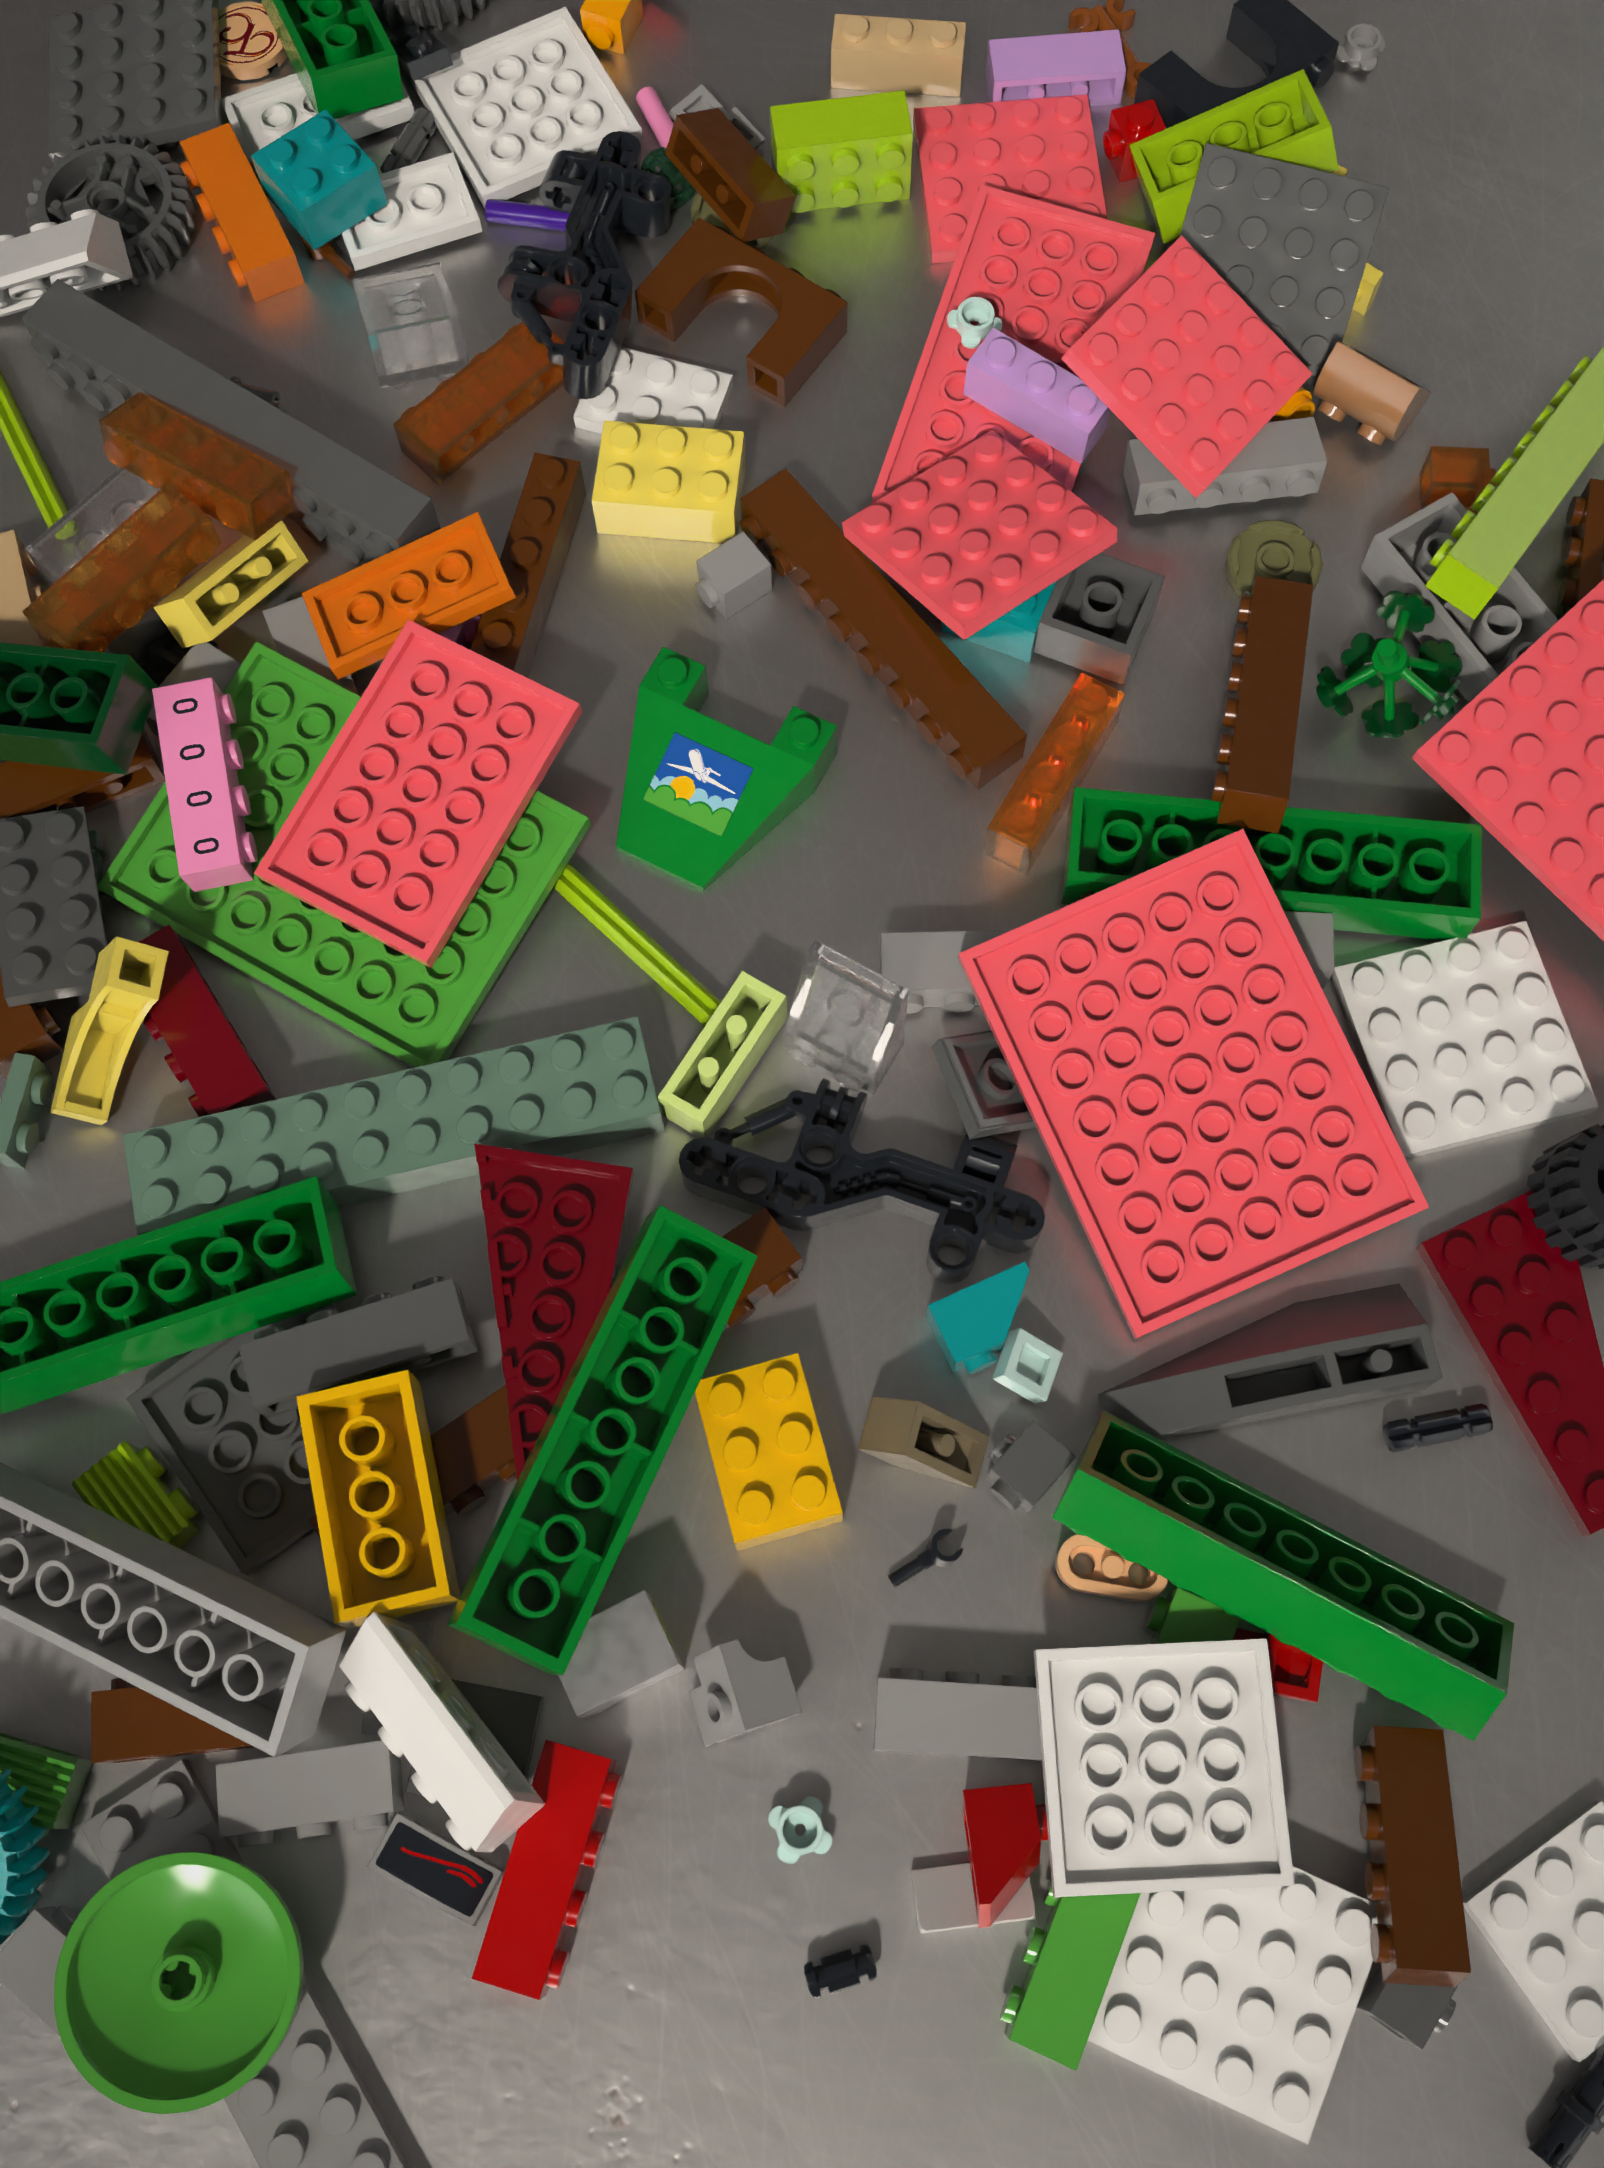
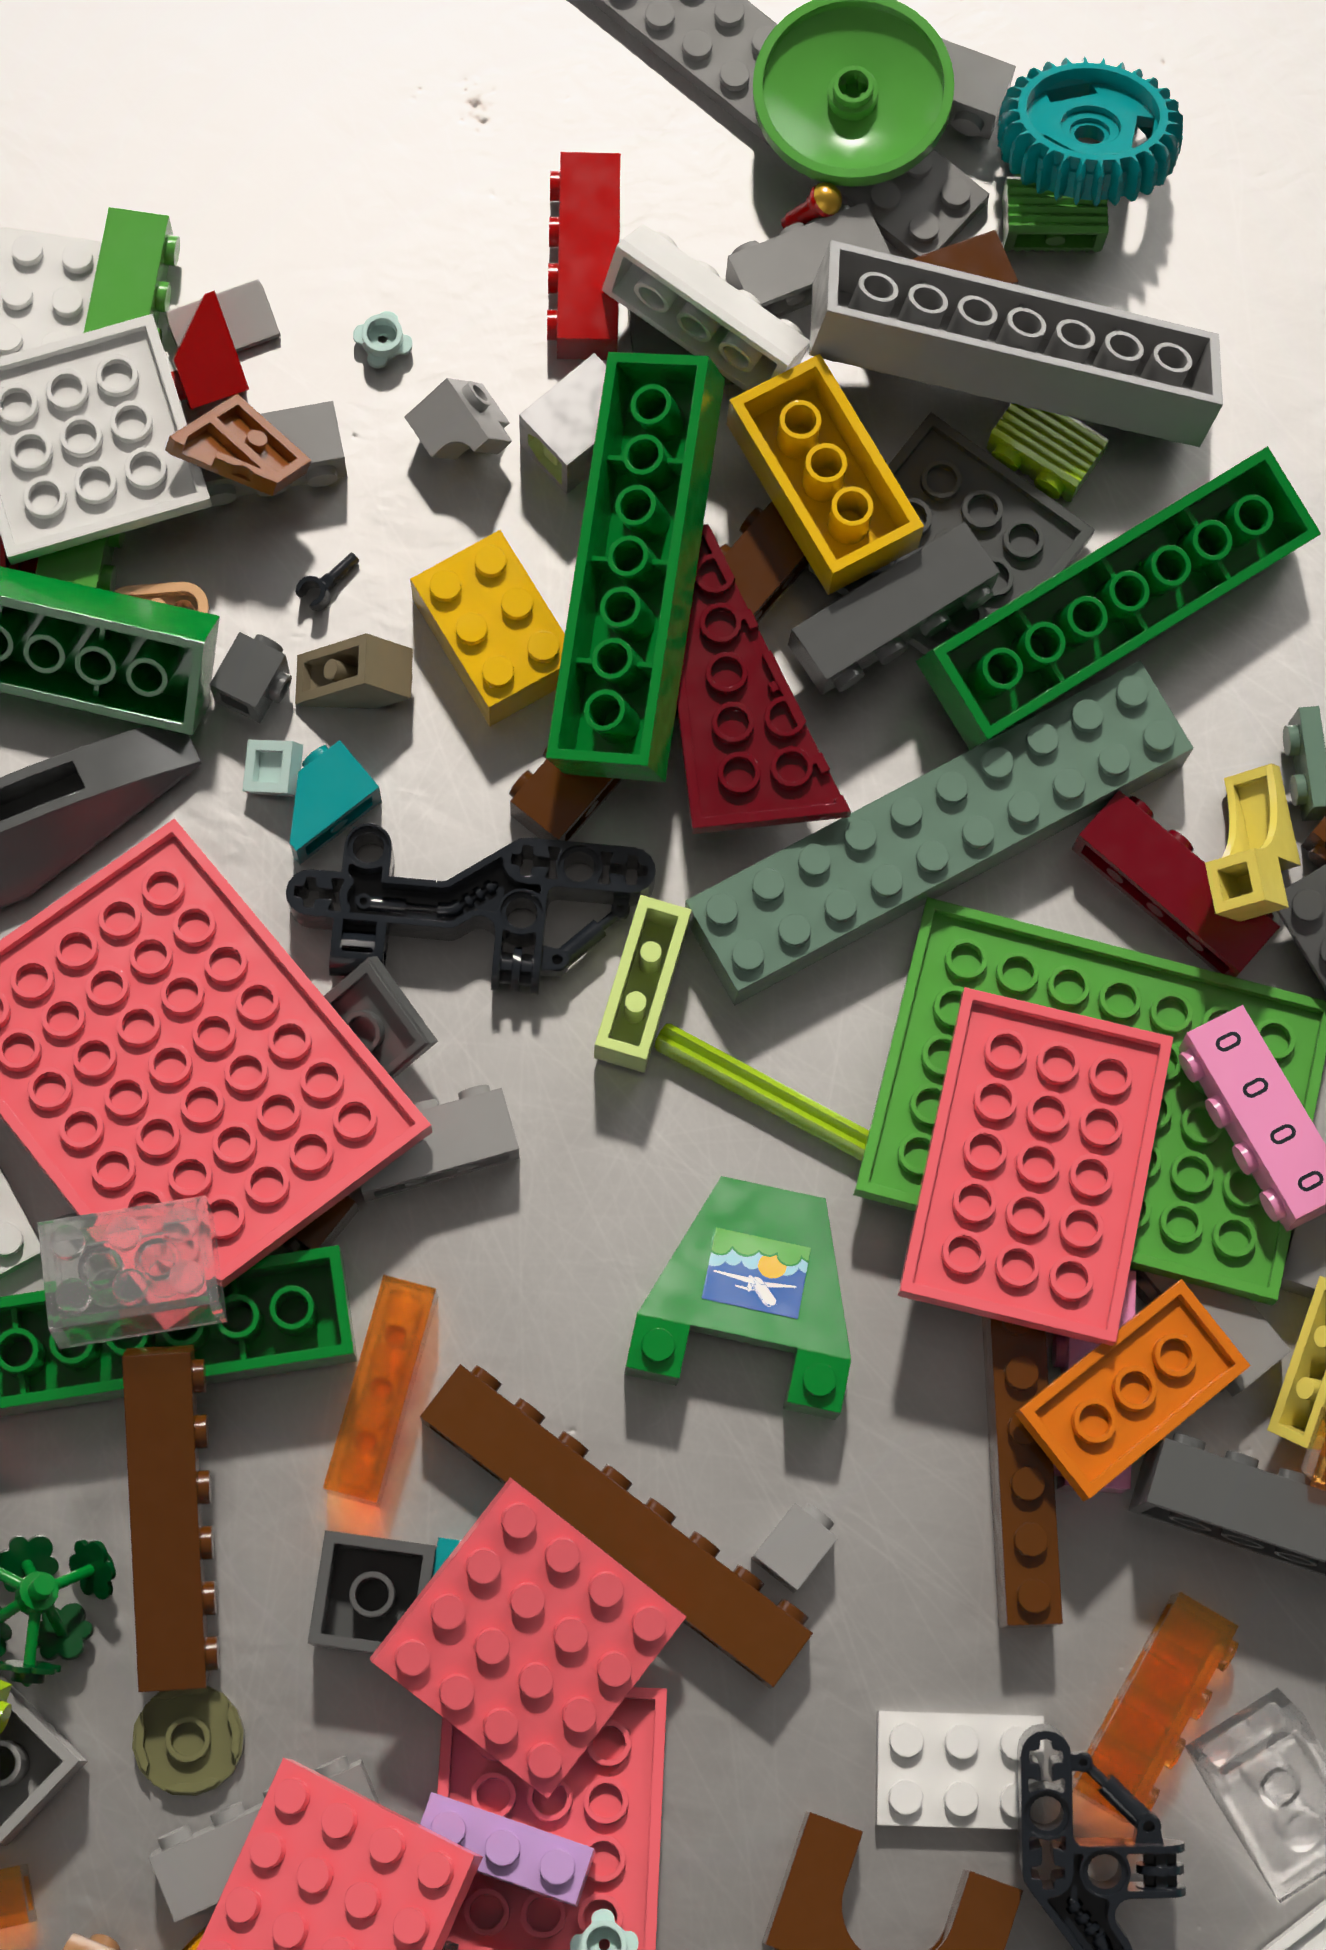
camera: 155 degrees right, 5 degrees up
black slope [367,1813,505,1926] -> none
light yellow brick [592,420,746,544] -> none
clear slope [784,940,909,1095] -> none
black piece [804,1944,877,1999] -> none
none -> clear brick [37,1195,227,1349]
none -> dark orange wing [165,394,312,496]
none -> piece [781,182,842,229]

